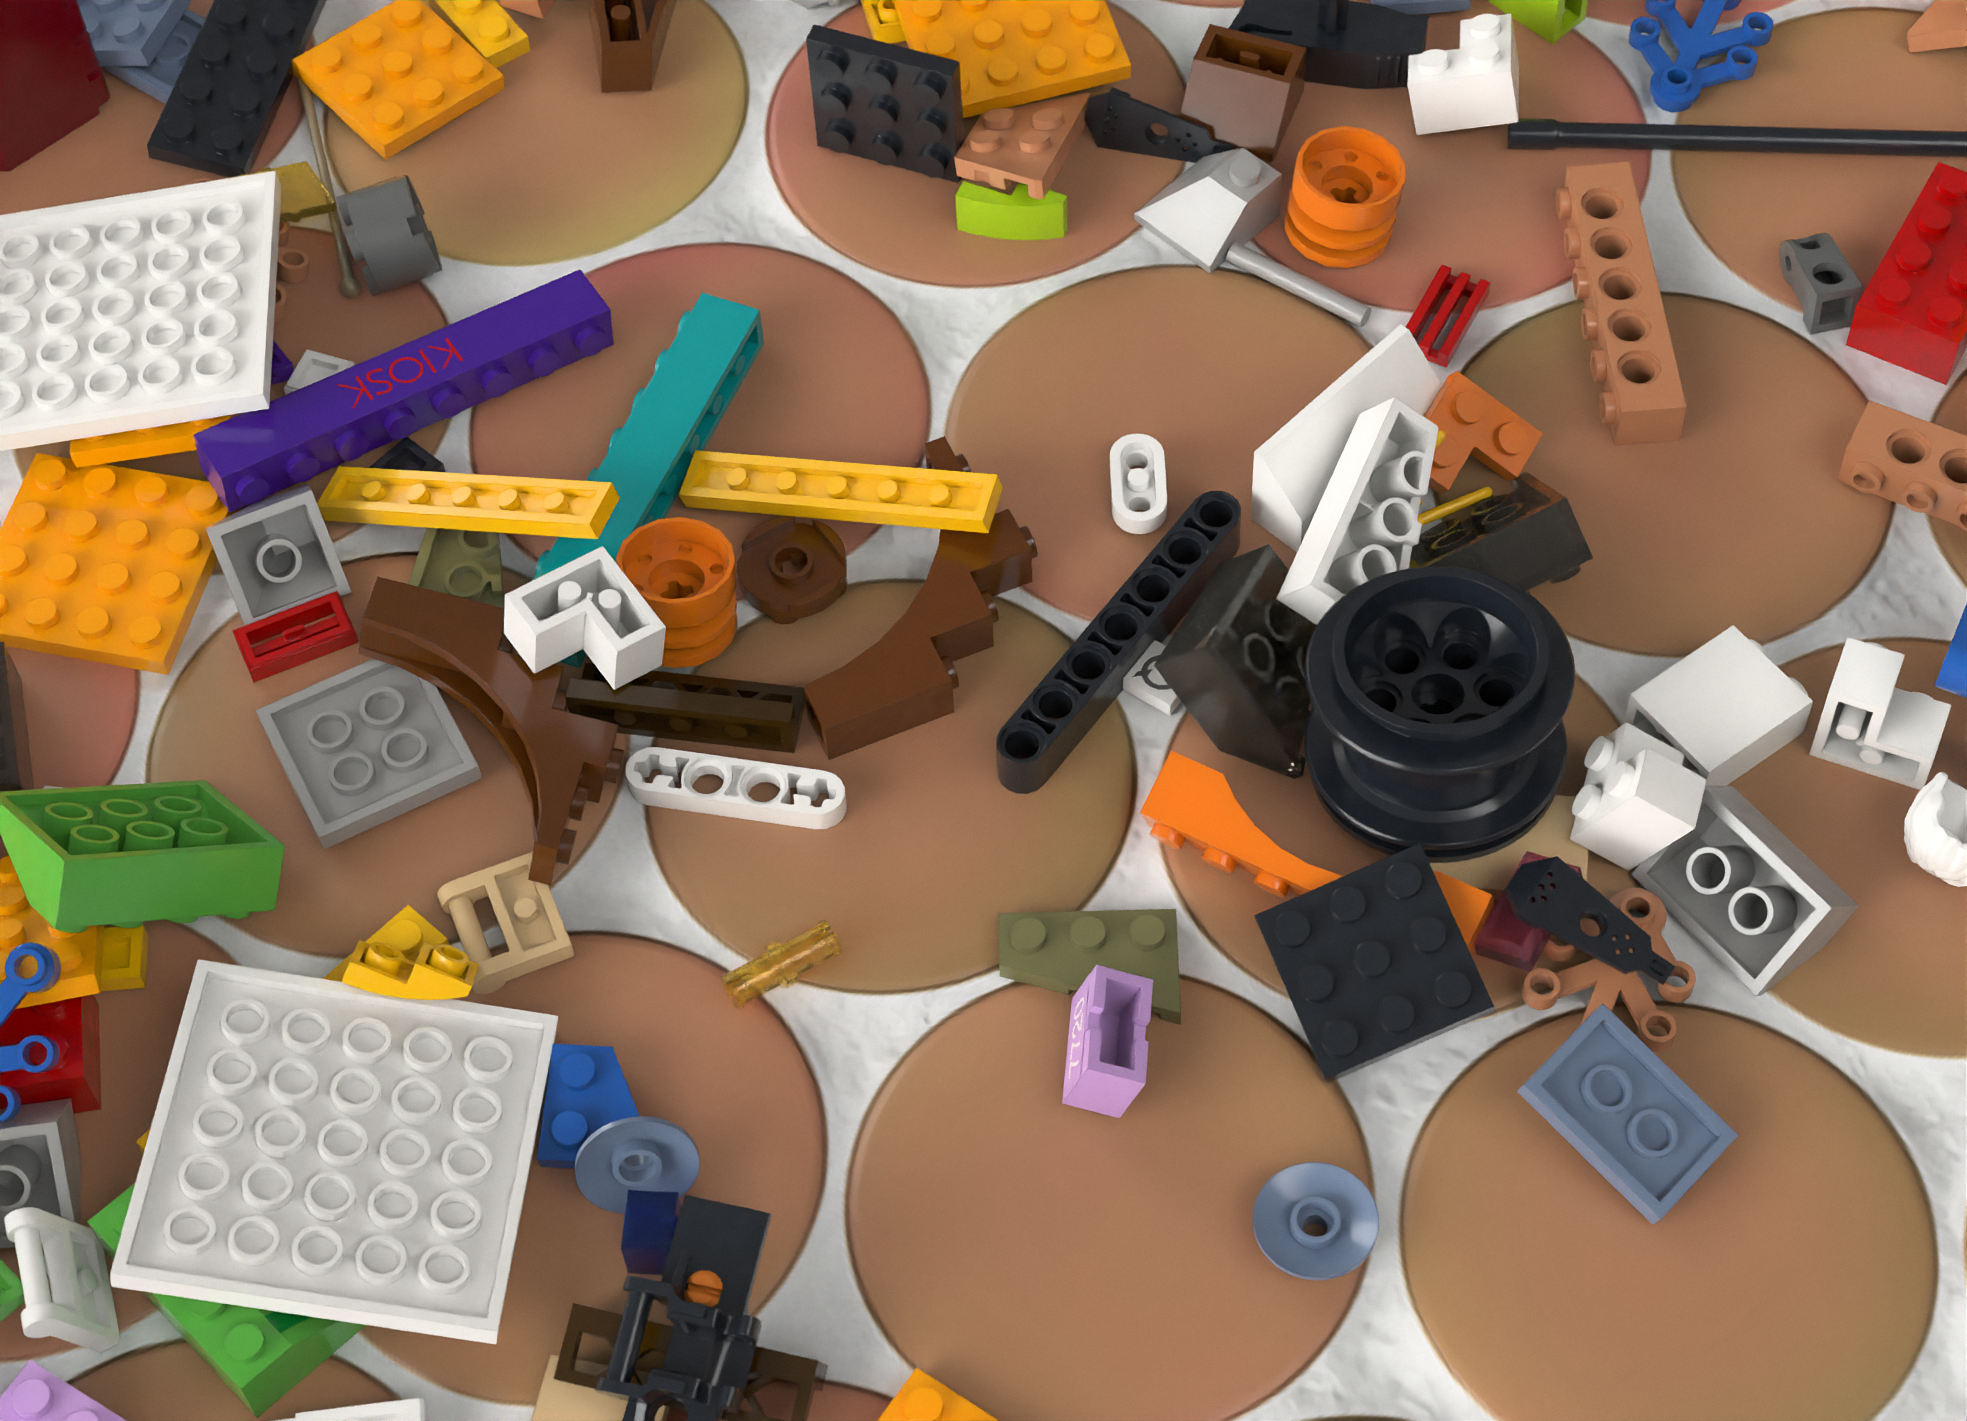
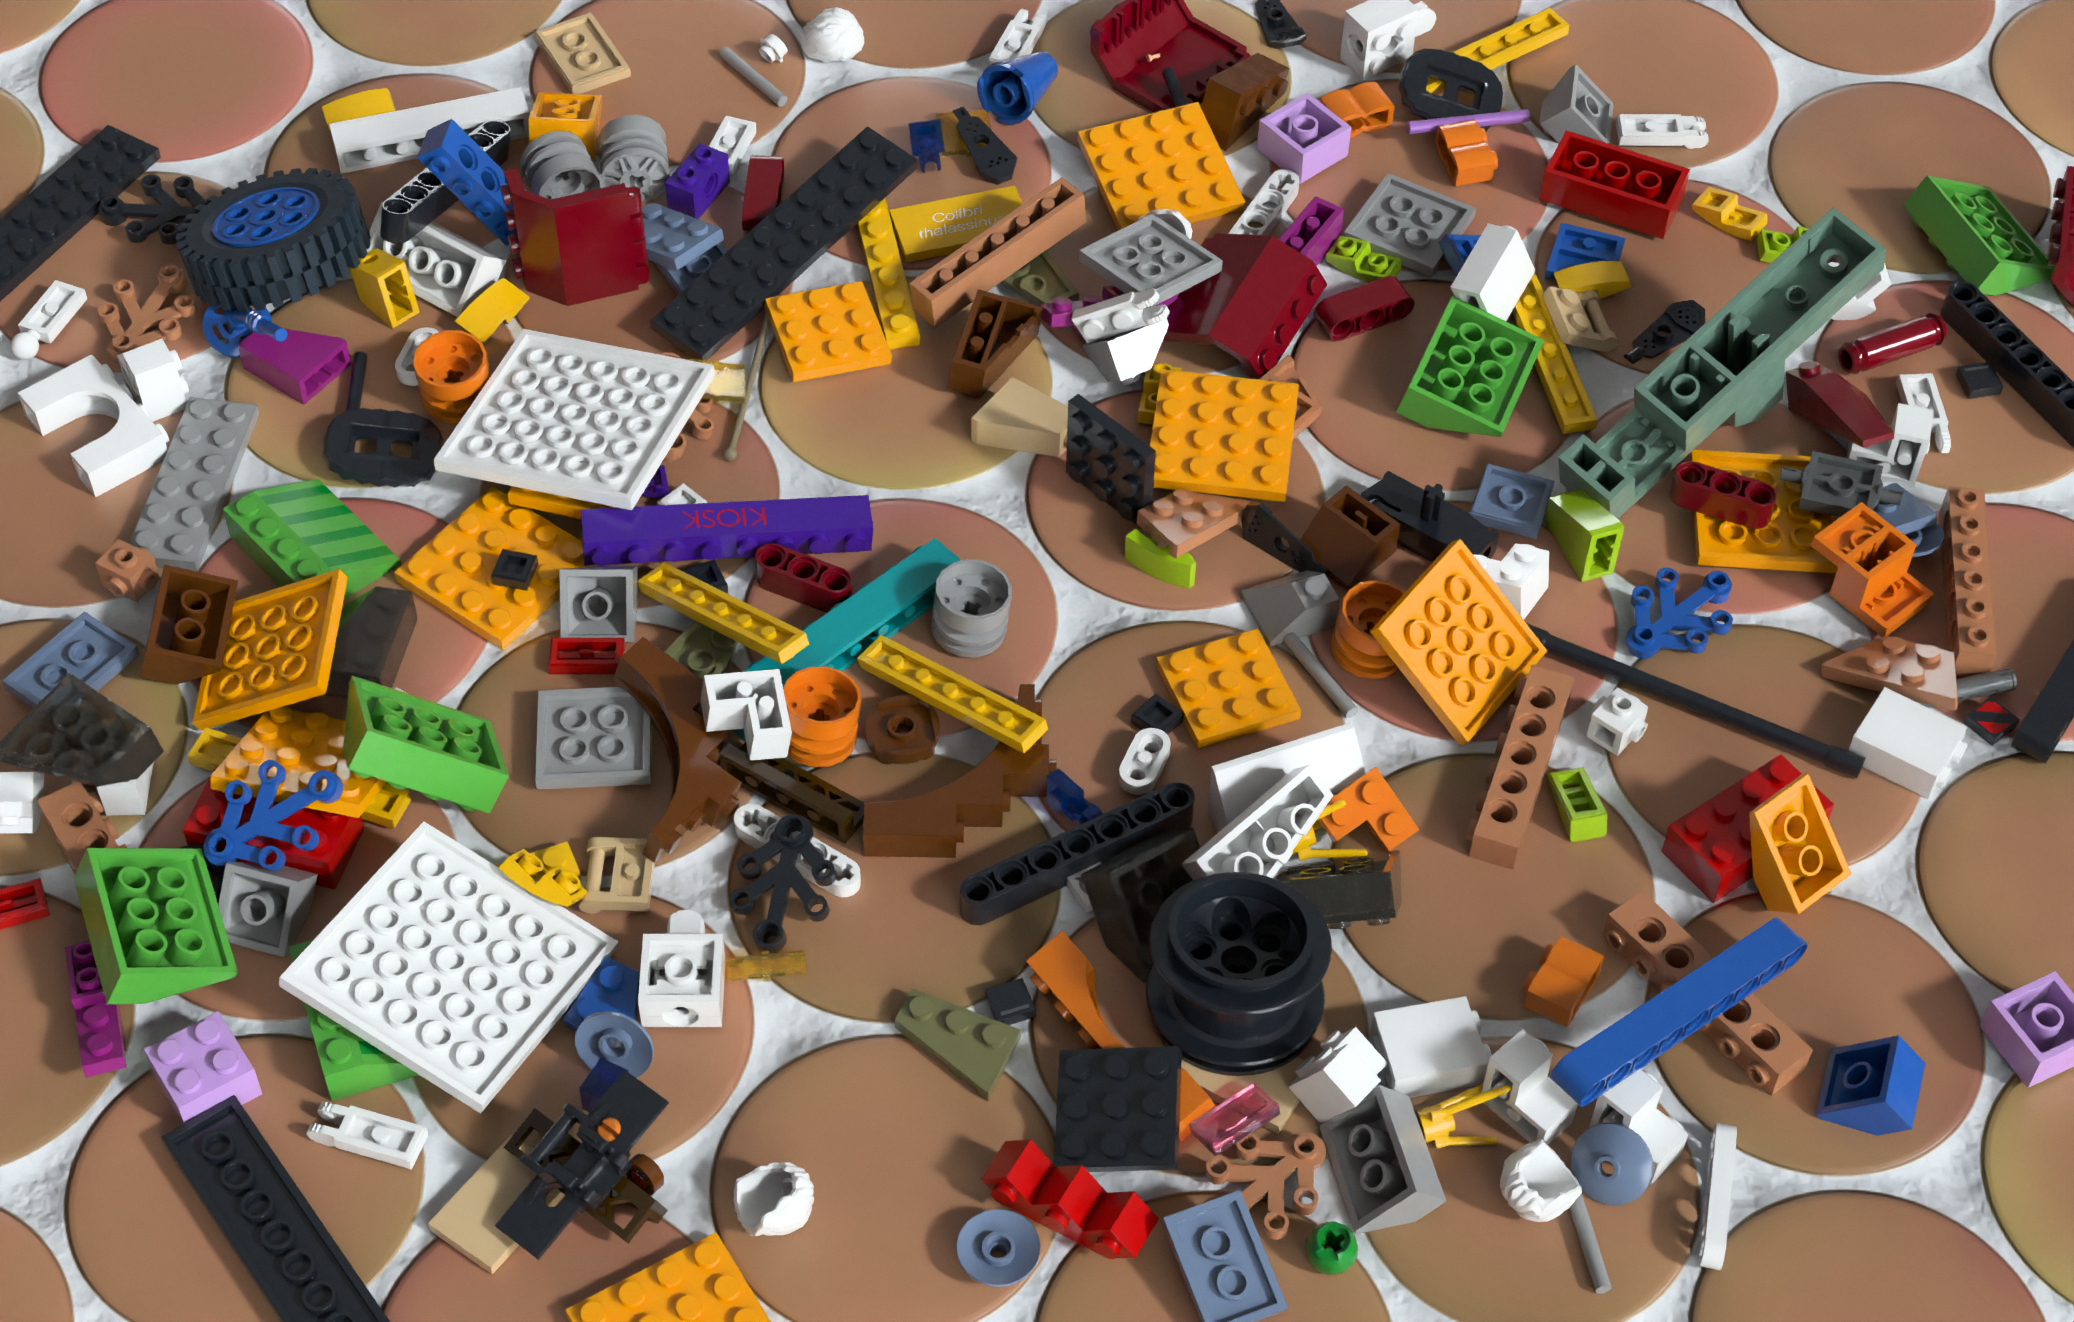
camera: 20 degrees right, 5 degrees down
white plate [4,1207,121,1353] -> none
dark grey brick [336,175,442,296] -> none
lavender brick [1062,965,1153,1118] -> none
red tile [1406,265,1490,368] -> none
black piece [1504,856,1675,985] -> none
dark grey leg [1779,232,1863,335] -> none
none -> black tile [491,549,538,591]
none -> reddish brown tile [625,1154,664,1196]
none -> white brick [638,909,726,1027]
none -> black plant [729,814,837,954]
none -> white hair [733,1162,814,1236]
none -> dark red beam [755,543,853,613]
none -> light grey wheel [931,559,1012,658]
none -> tan slope [971,377,1068,457]
none -> red brick [981,1139,1159,1259]
none -> black tile [985,978,1036,1025]
none -> clear blue plate [1047,768,1102,824]
none -> black tile [1131,694,1184,735]
none -> light orange plate [1156,628,1301,749]
none -> green piece [1305,1221,1358,1275]
none -> light orange plate [1370,539,1547,745]
none -> yellow plant [1415,1083,1511,1149]
none -> orange brick [1522,936,1604,1027]
none -> lime slope [1547,767,1607,842]
none -> white brick [1586,687,1648,756]

